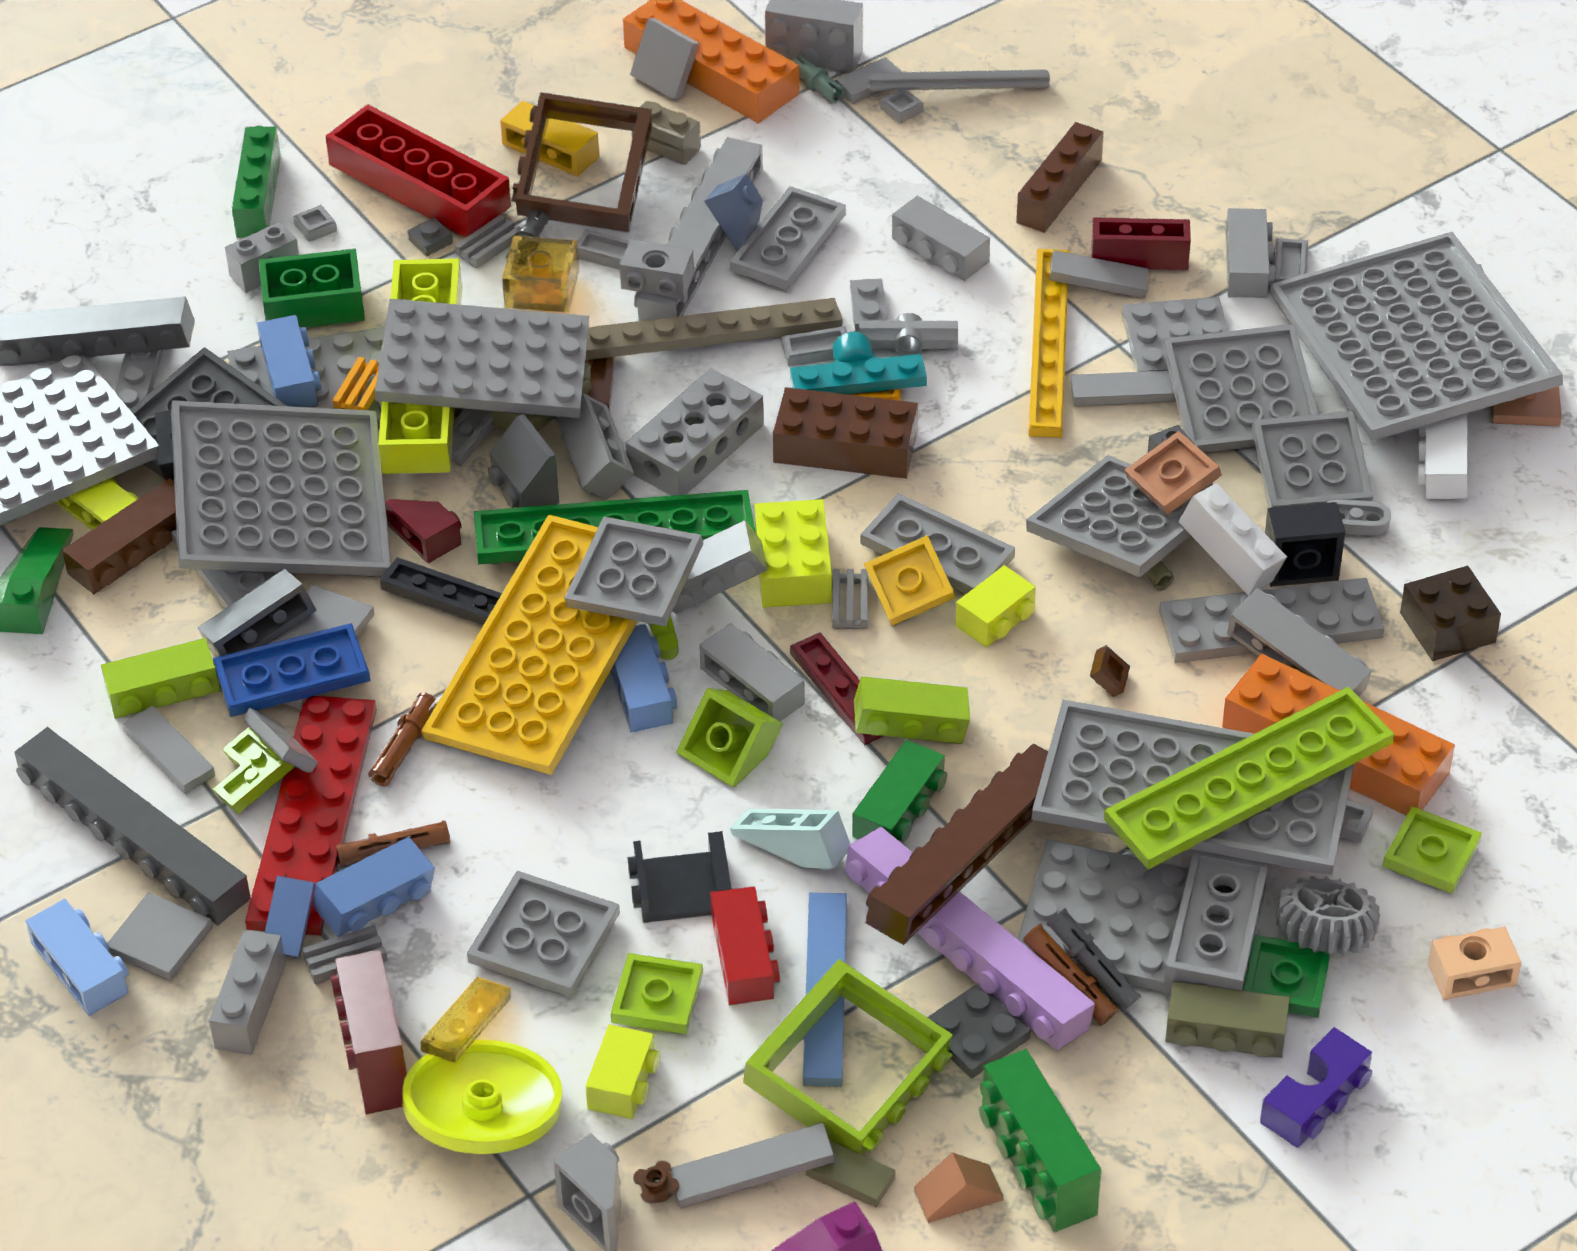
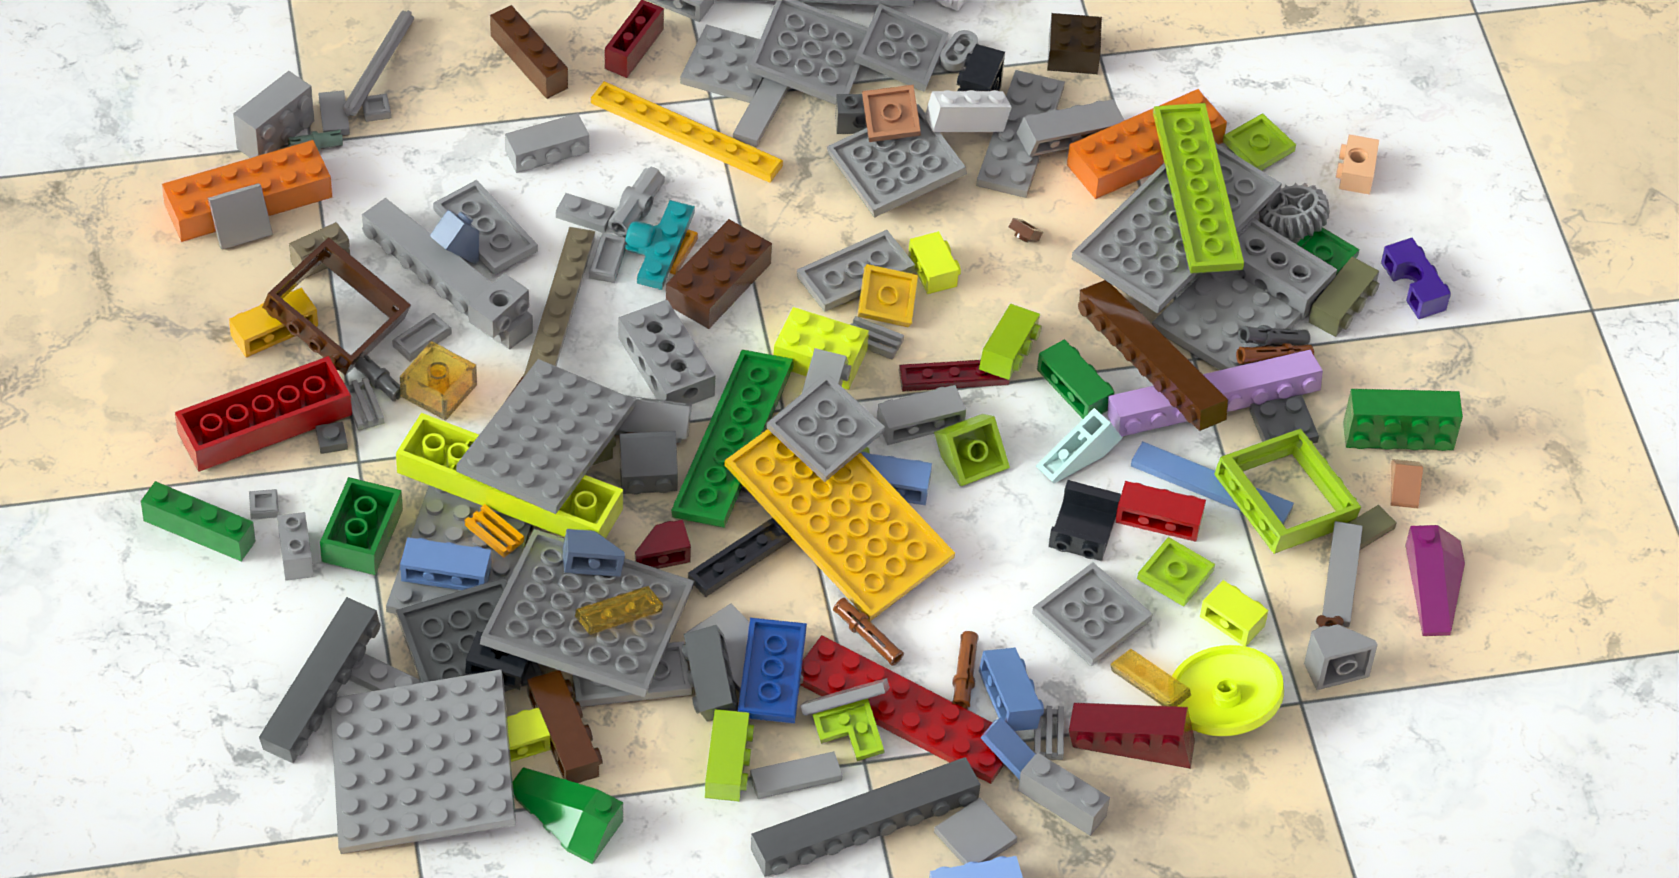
camera: 70 degrees left, 5 degrees up
light grey tile [1049,250,1148,298] -> none
none -> sand blue slope [562,529,625,577]
none -> clear yellow tile [575,586,663,635]

